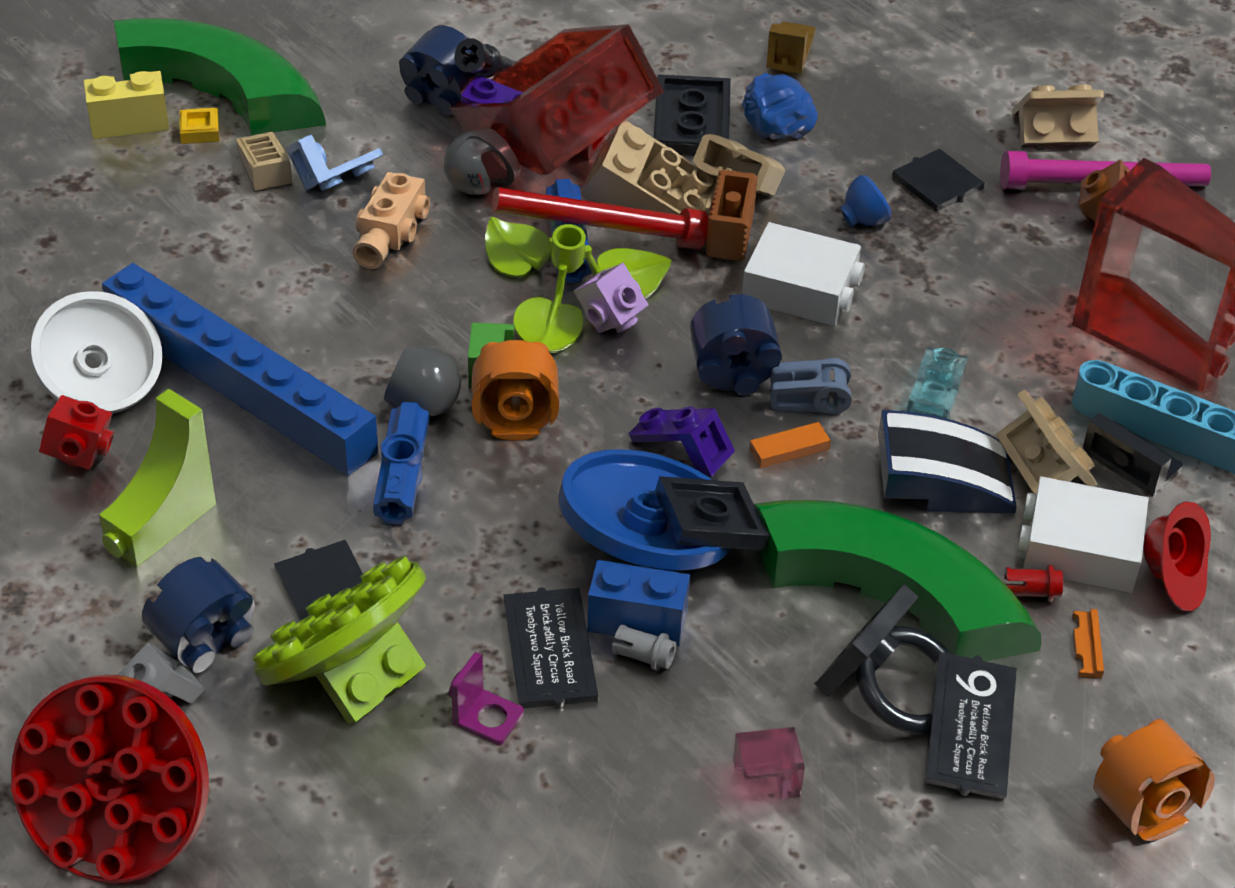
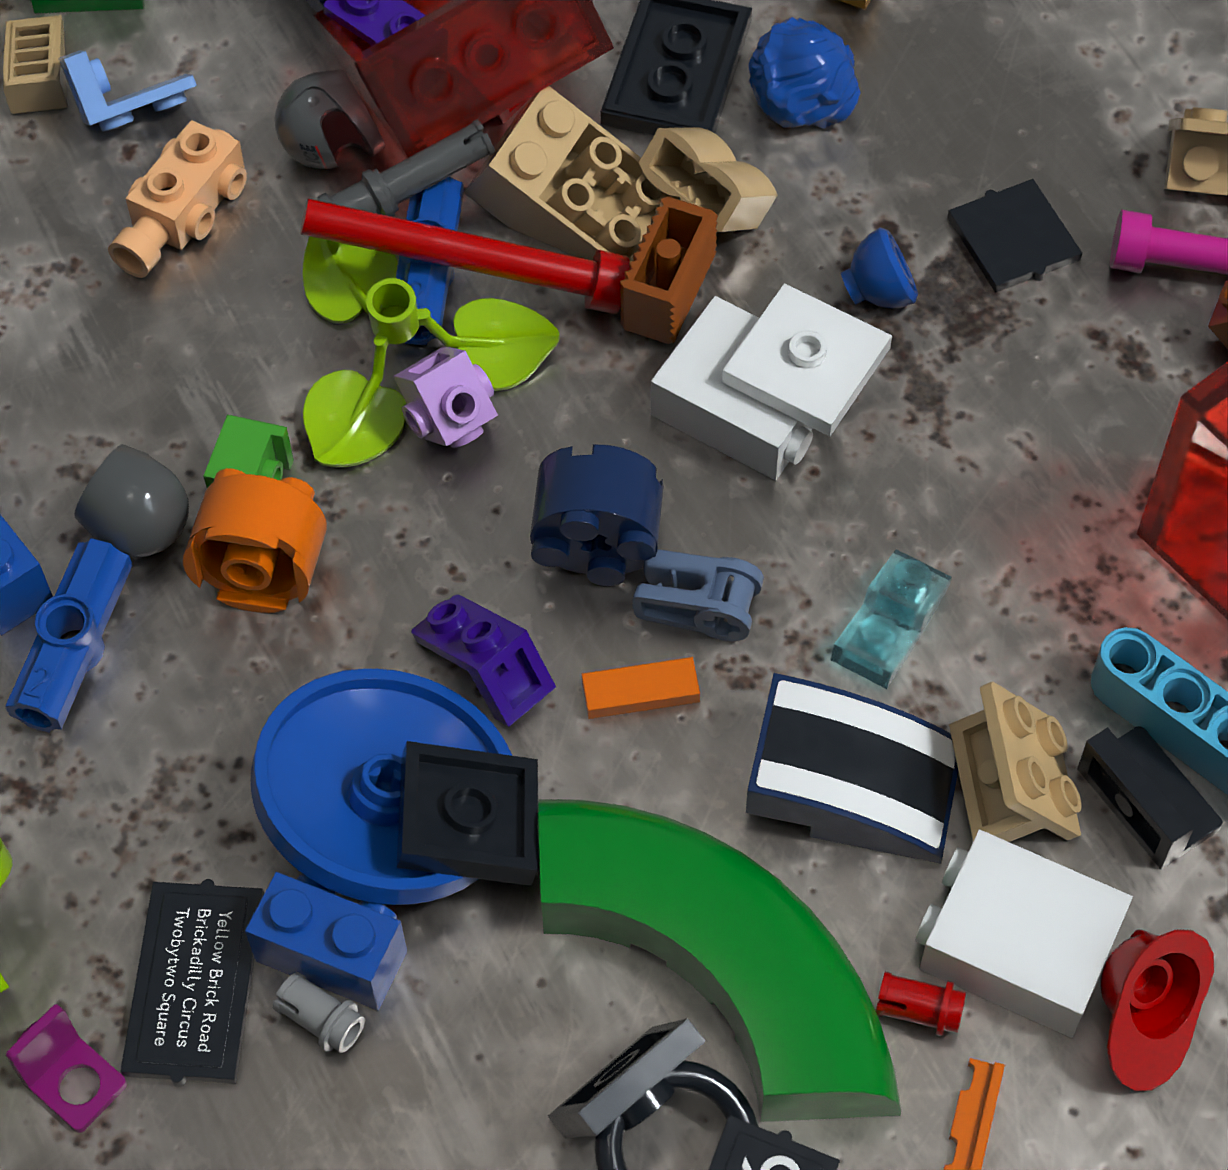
camera: 15 degrees right, 15 degrees up
none -> dark grey pin [317,119,495,217]
none -> white plate [722,283,892,437]

